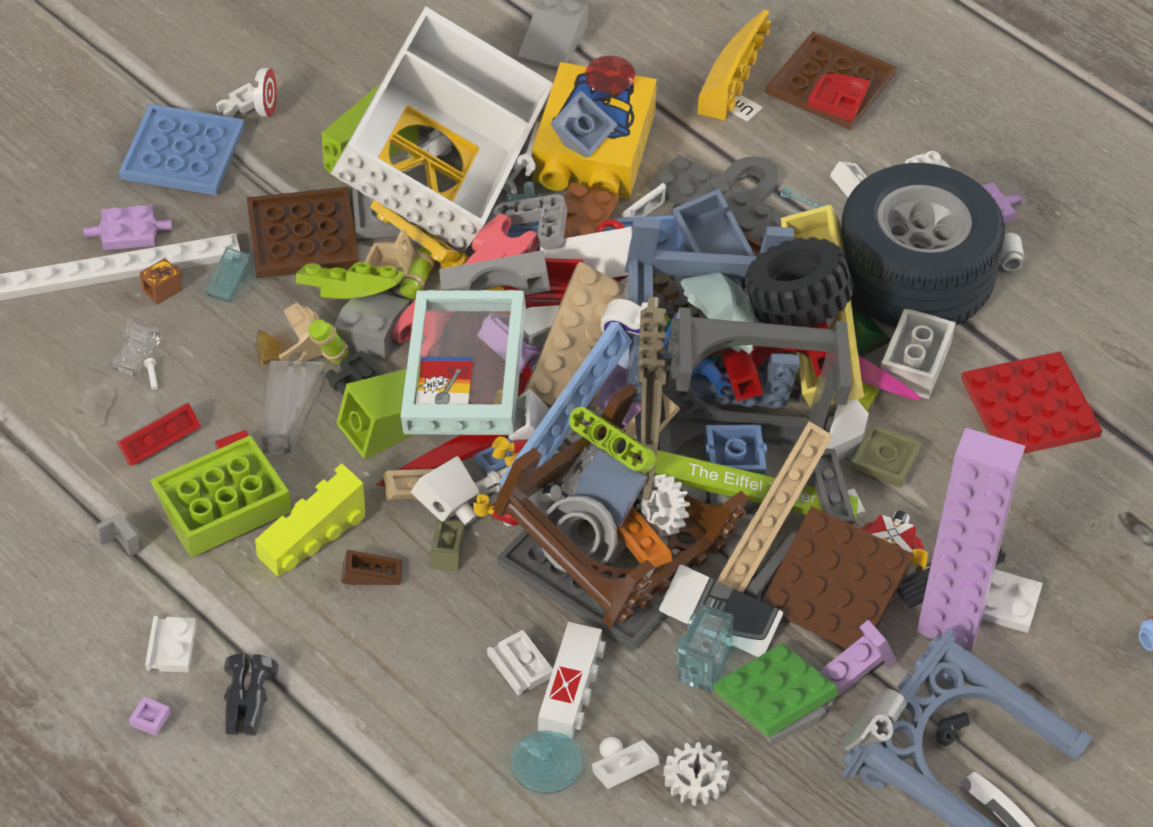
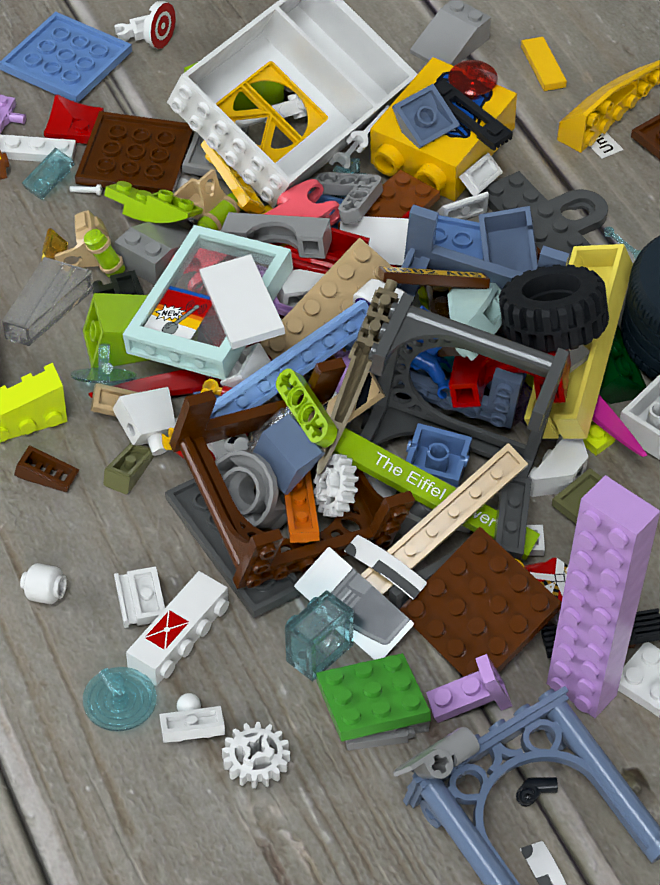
camera: 20 degrees right, 0 degrees up
none -> white head [20,563,67,604]
none -> red plate [44,95,104,144]
none -> white piece [70,184,103,196]
none -> clear light blue shield [71,344,137,384]
none -> white tile [199,254,285,350]
none -> white sticker [344,535,427,599]
none -> reddish brown tile [378,266,490,289]
none -> black container [435,79,513,151]
none -> white tile [459,153,503,196]
none -> yellow tile [521,37,567,91]

